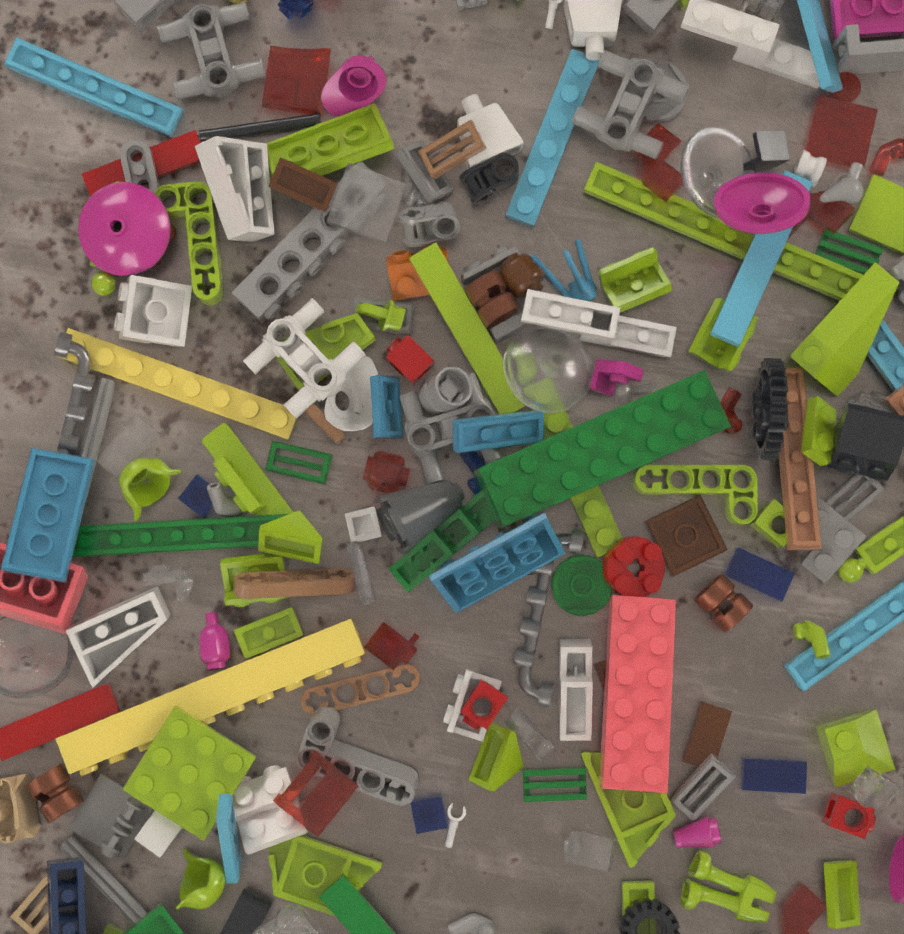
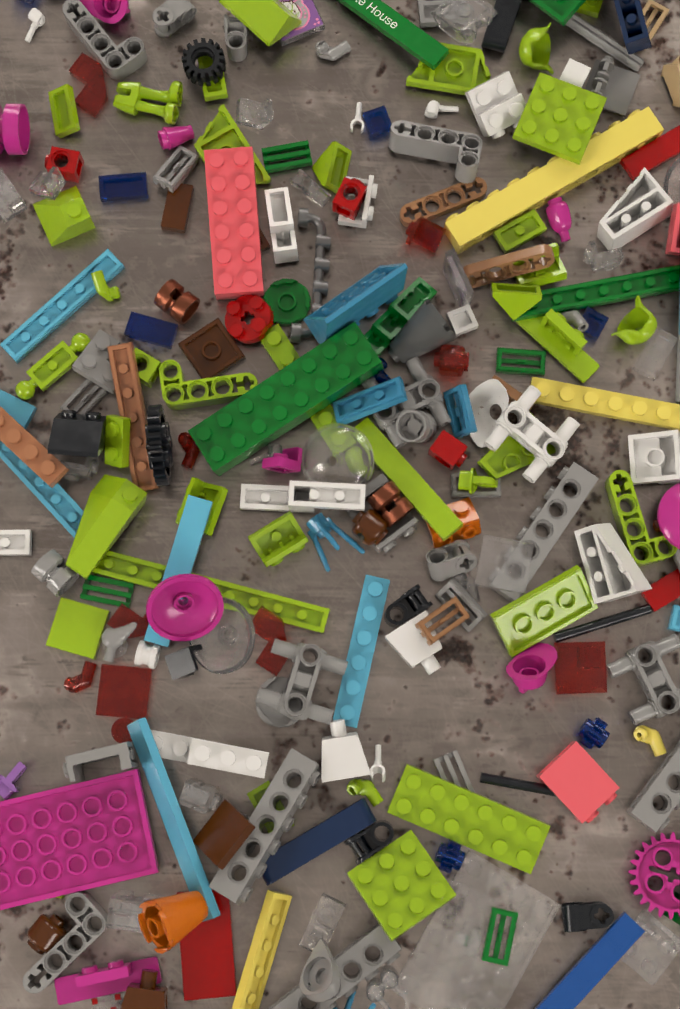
camera: 175 degrees right, 5 degrees down
copper wheel [25,763,84,824] -> none
medium azure tile [216,794,241,883] -> none
reddish brown tile [268,157,338,213] -> none
clear red plate [273,749,359,837] -> none
none -> white hand [424,100,459,119]

